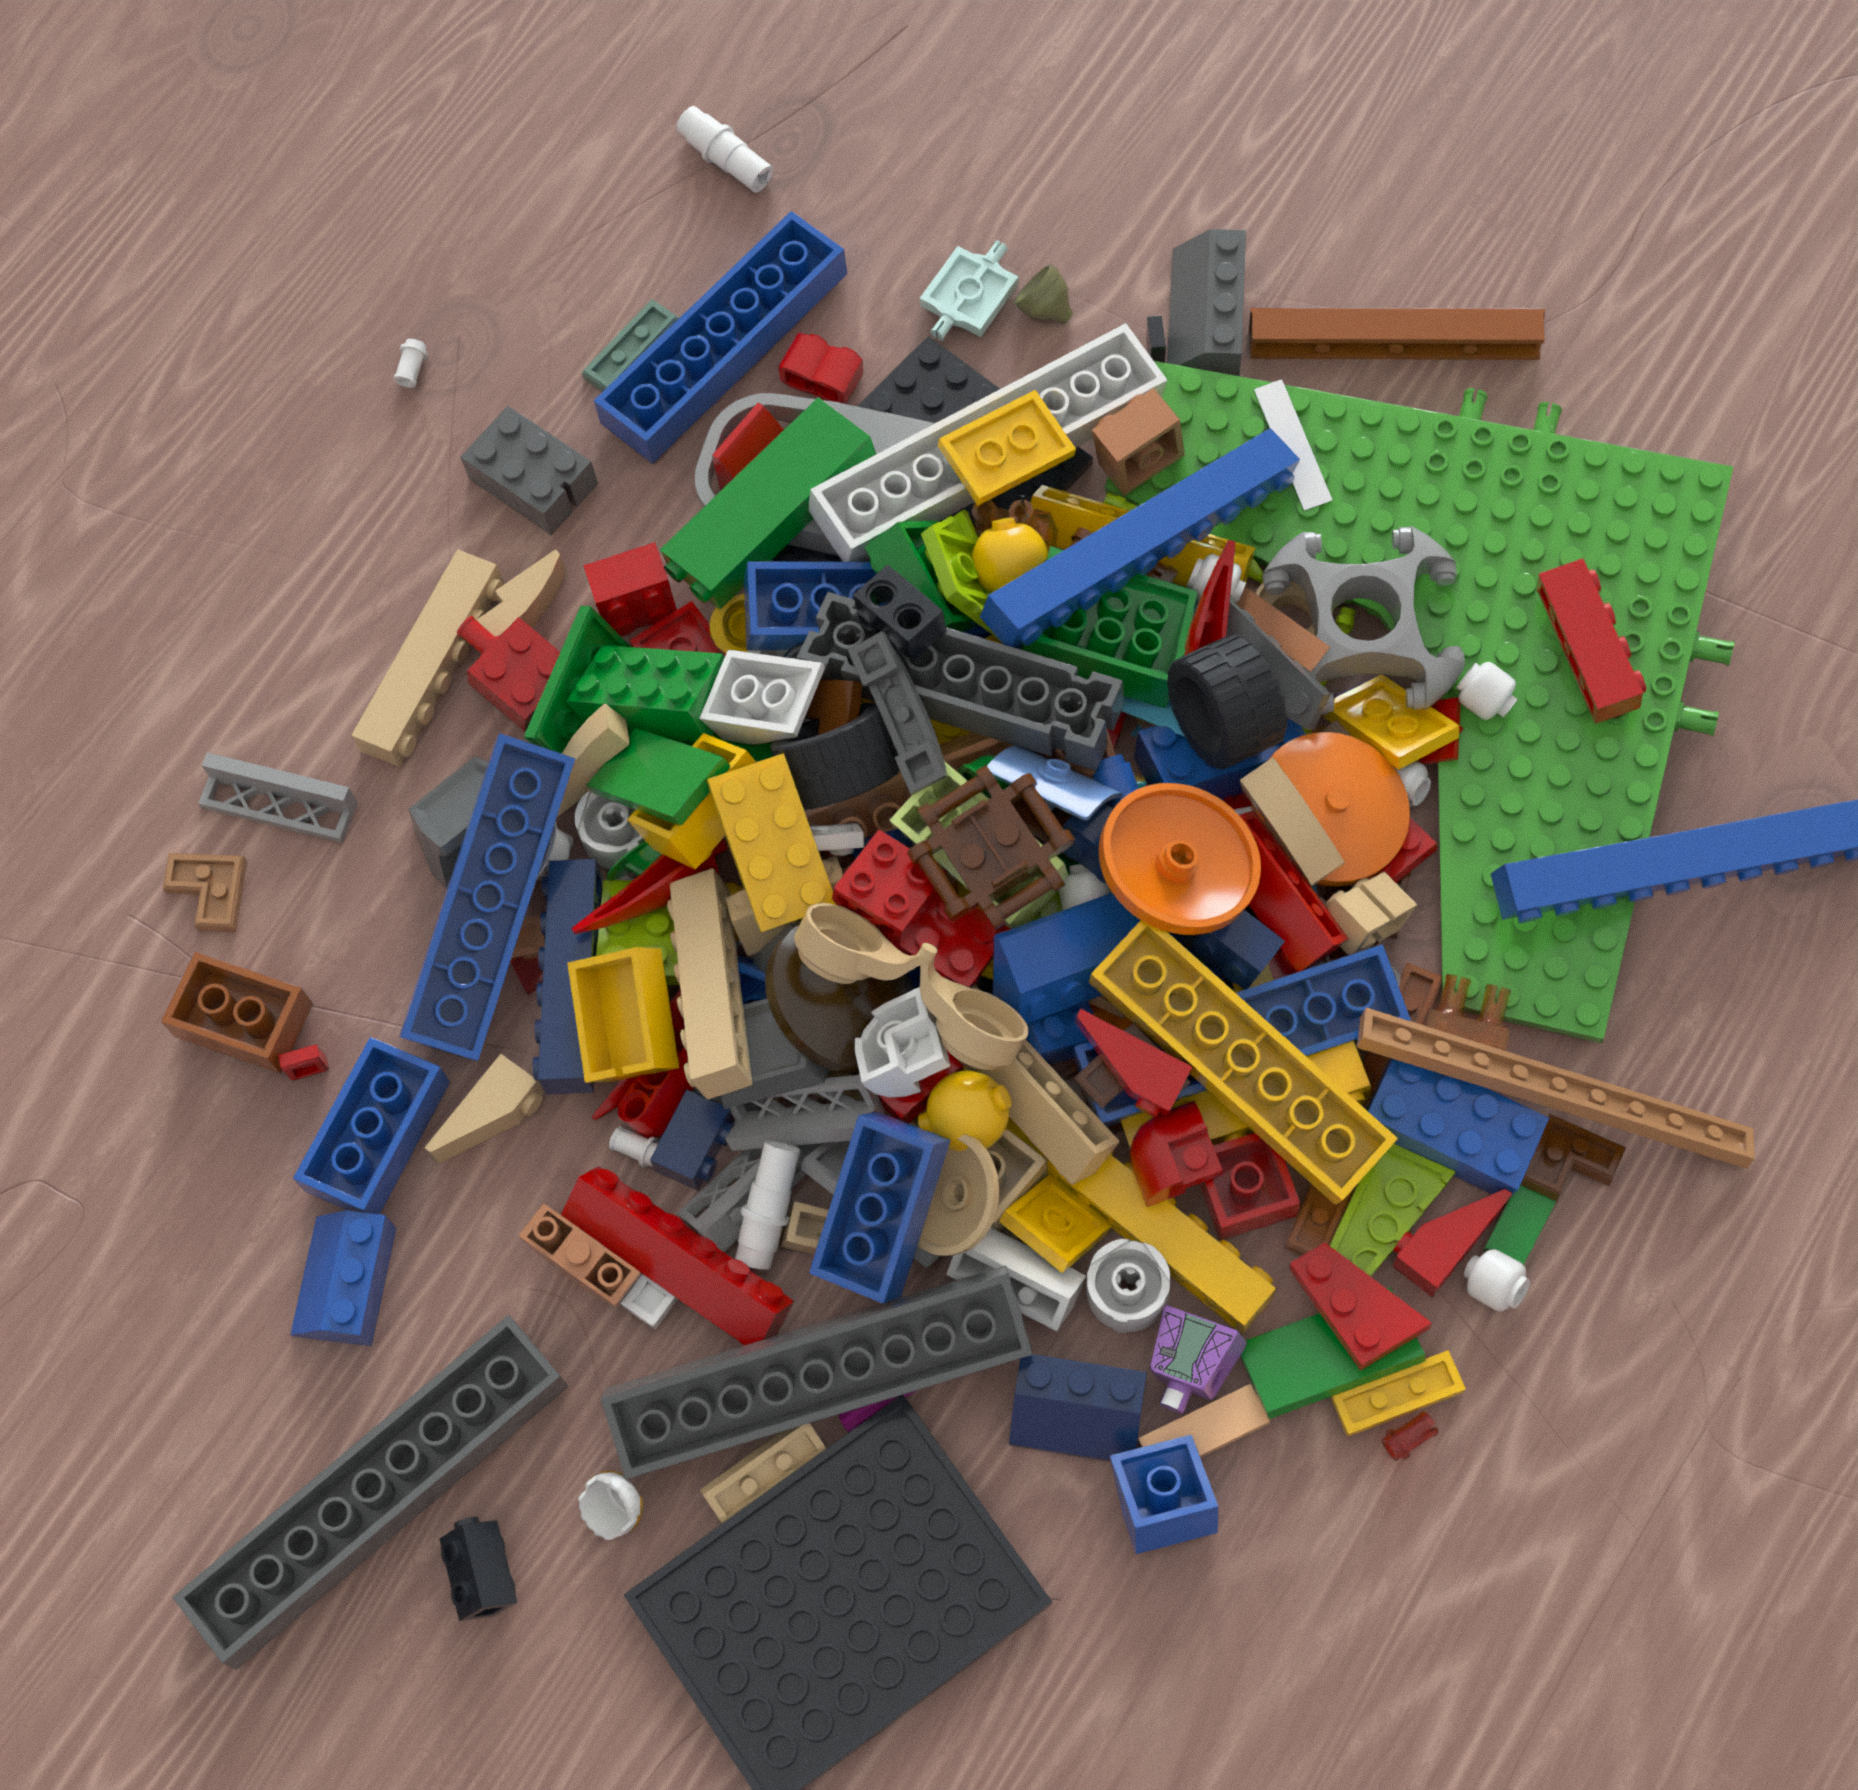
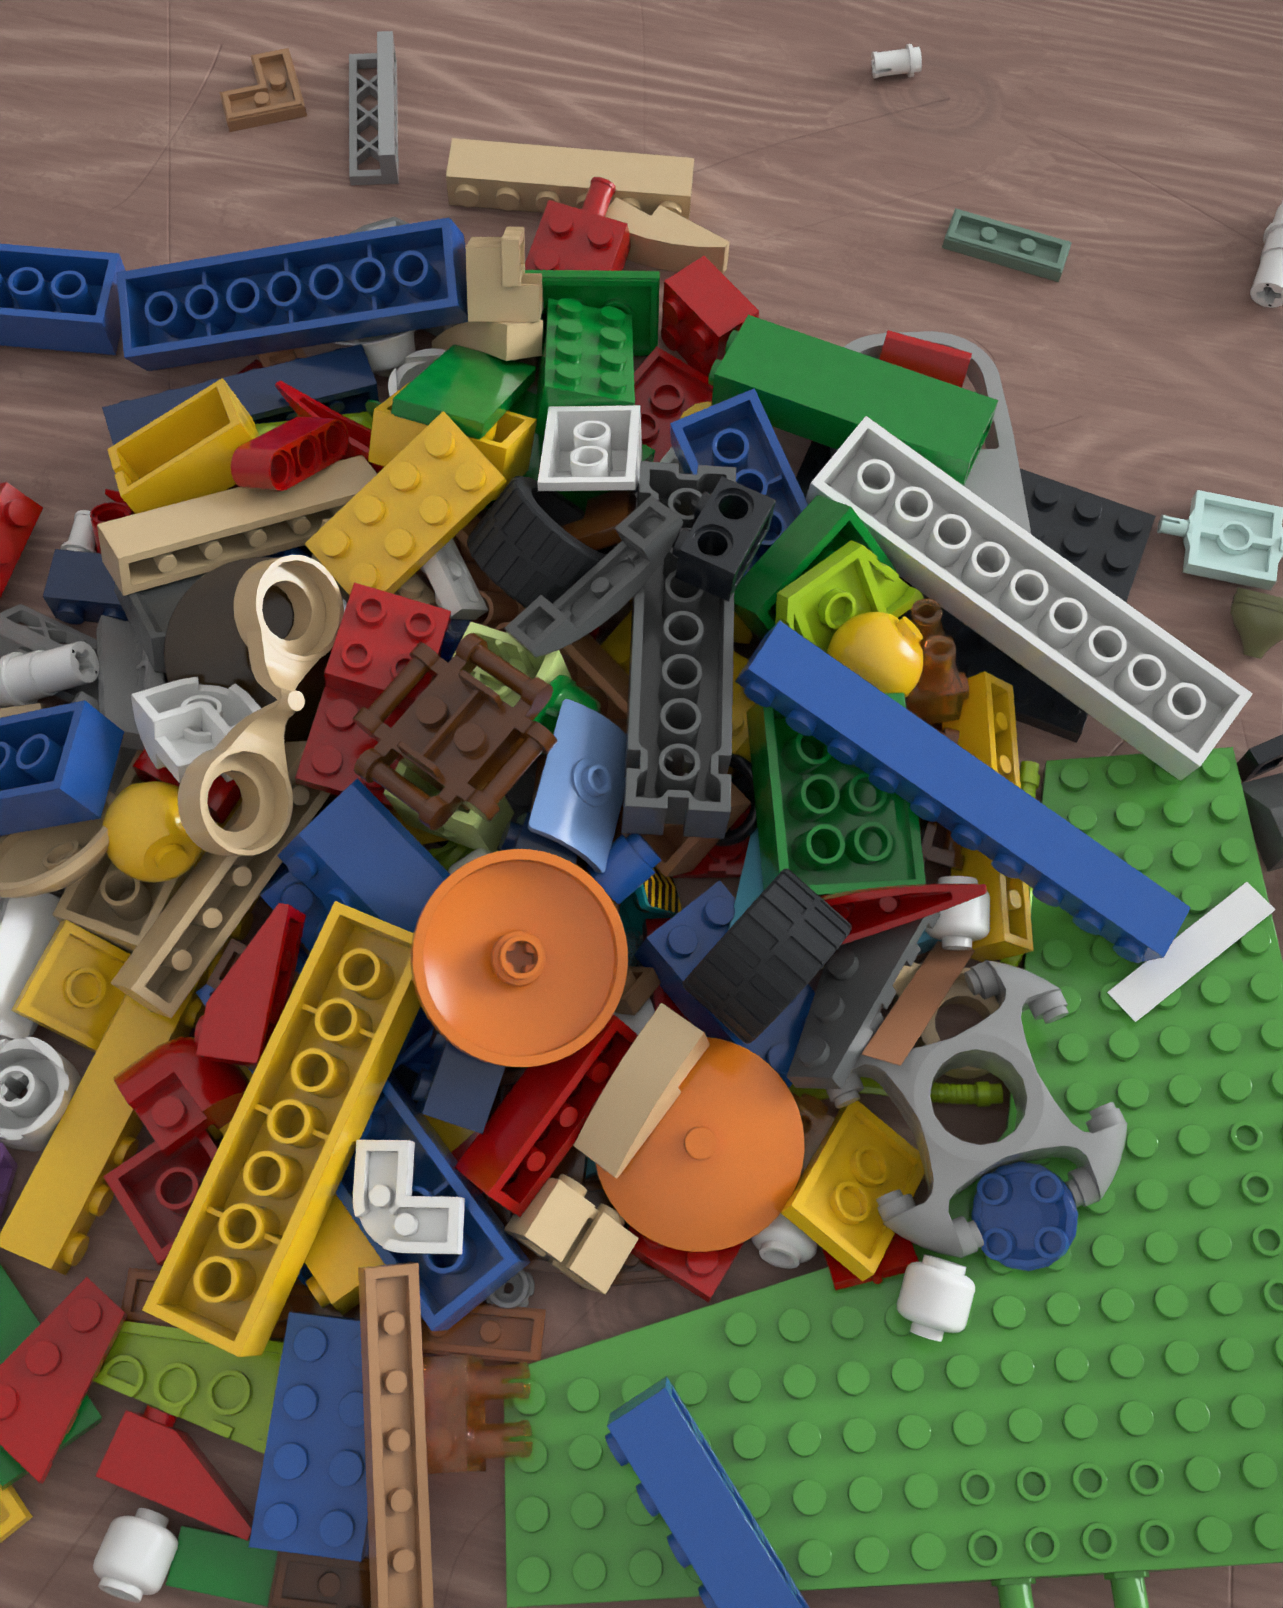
camera: 60 degrees right, 0 degrees up
dark orange brick [161,951,313,1074] -> none
red tile [278,1044,329,1081] -> none
tan slope [425,1054,545,1164] -> none
dark grey piece [460,406,598,536] -> none
blue brick [594,211,847,464] -> none
red brick [778,333,864,404] -> none
yellow plate [937,390,1076,505] -> none
nougat brick [1092,388,1185,496] -> none
red brick [1537,558,1646,724] -> none
none -> red beam [231,417,349,491]
none -> white plate [353,1140,465,1255]
none -> tan plate [465,227,543,322]
none -> blue dish [971,1162,1078,1271]

